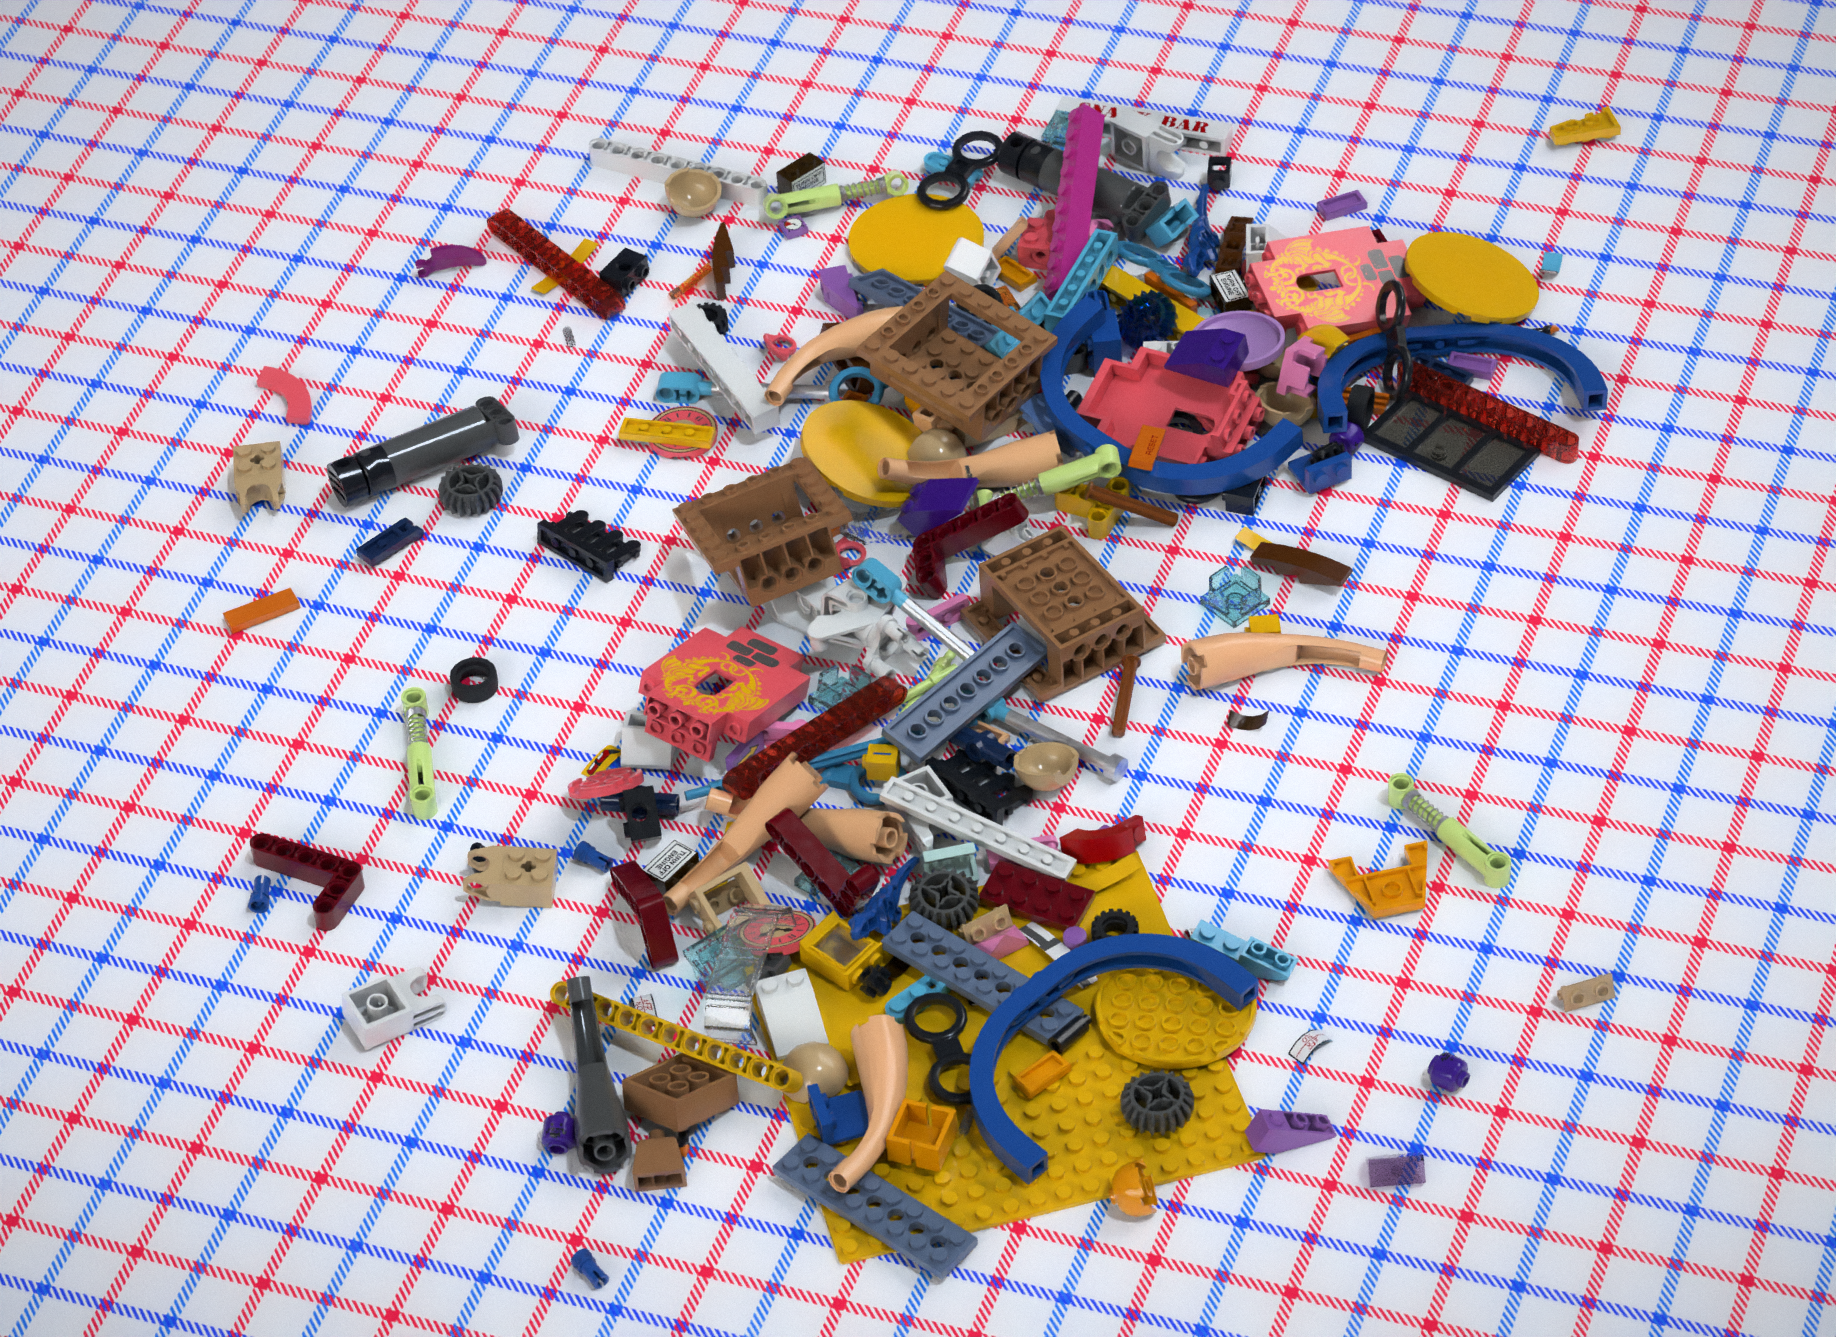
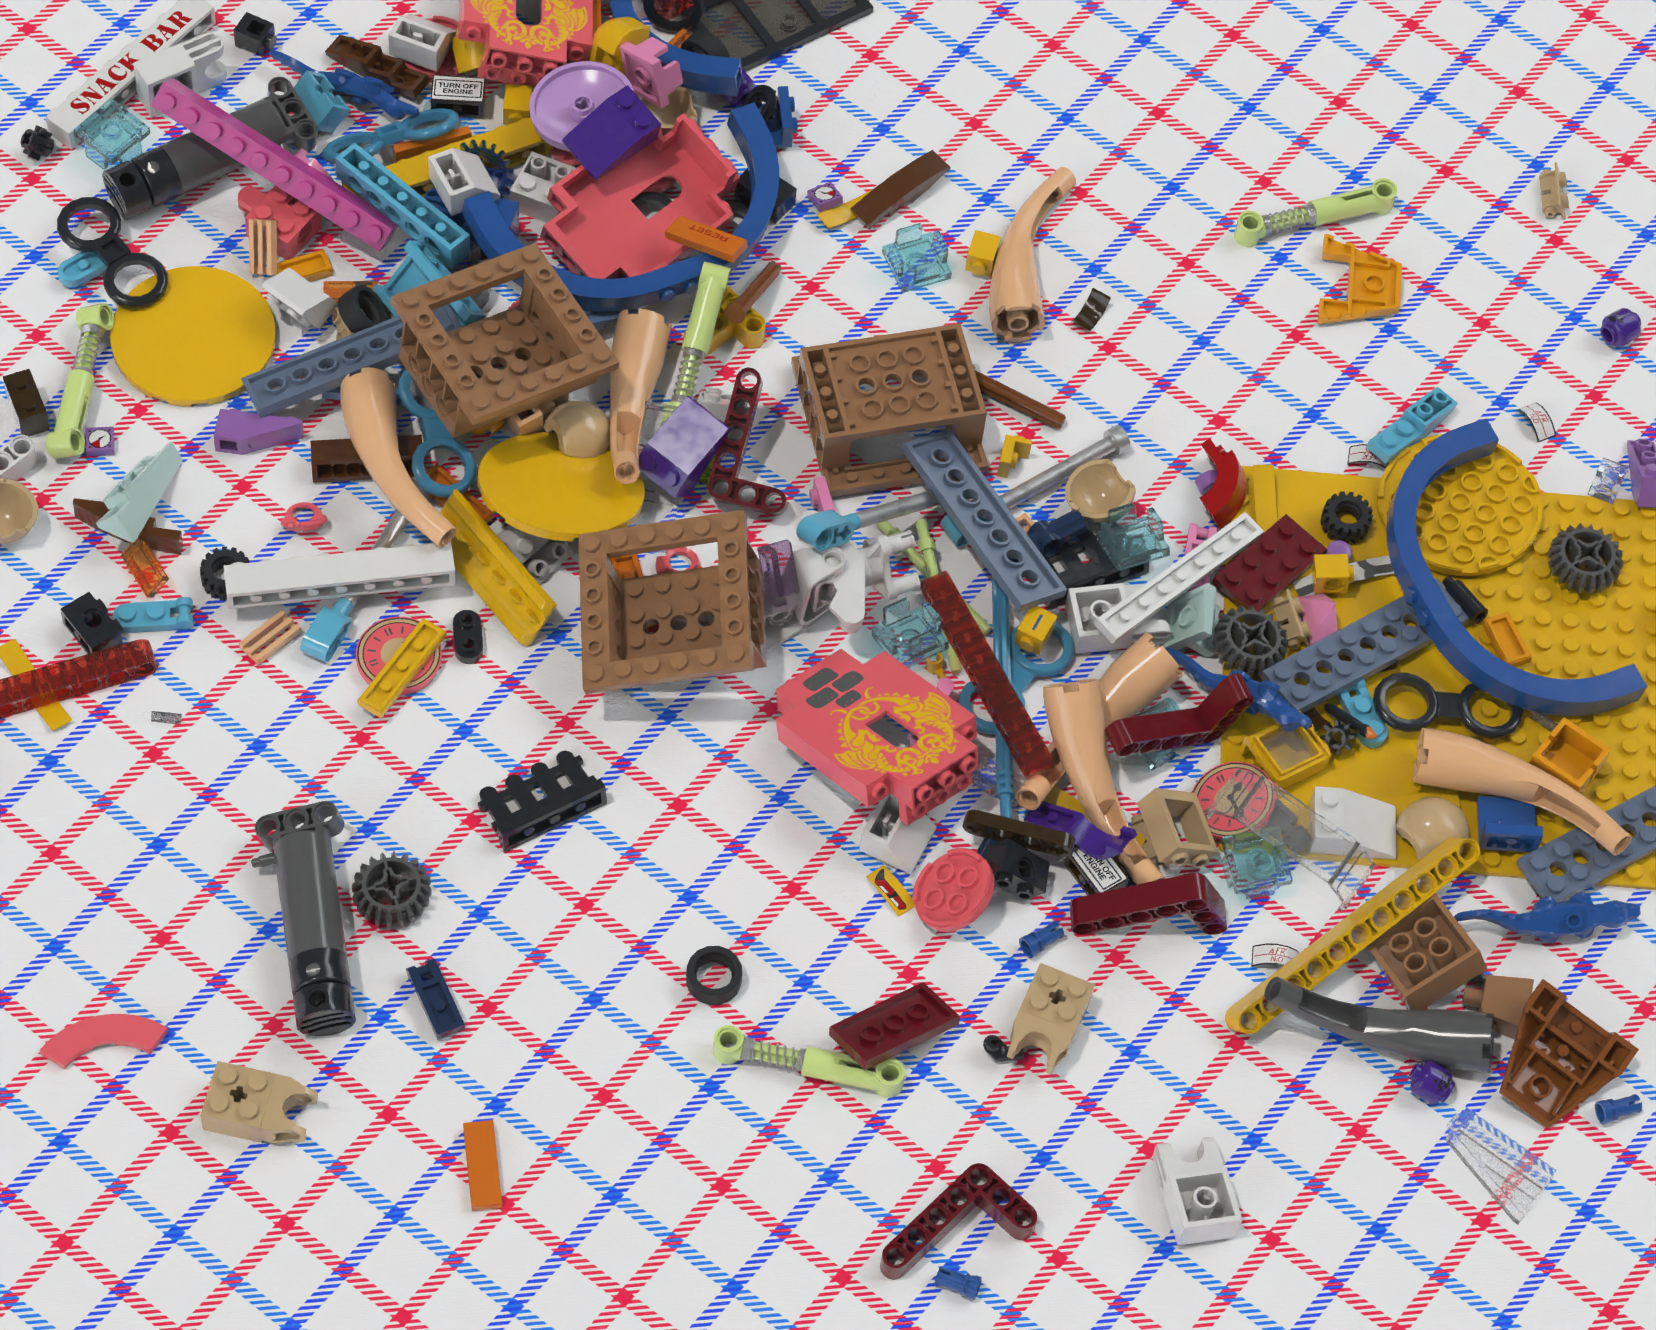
camera: 80 degrees left, 15 degrees up
none -> black gear [20,125,54,161]
none -> light aqua wedge [96,442,182,542]
none -> medium azure plate [113,597,194,633]
none -> light nougat tile [239,610,301,666]
none -> white slope [428,148,501,216]
none -> yellow plate [440,489,557,646]
none -> black plate [453,610,483,664]
none -> clear purple panel [757,539,800,608]
none -> medium lavender tile [807,182,843,212]
none -> dark red plate [829,982,960,1070]
none -> dark brown beam [962,810,1076,858]
none -> yellow bracket [997,434,1032,478]
none -> dark purple piece [1023,801,1138,860]
none -> clear light blue panel [1096,503,1170,571]
none -> yellow brick [1312,554,1354,593]
none -> black piece [1324,703,1377,739]
none -> clear slope [1445,1108,1557,1225]
none -> blue animal [1454,892,1641,943]
none -> dark orange wedge [1499,979,1639,1128]
none -> clear slope [1587,457,1629,504]

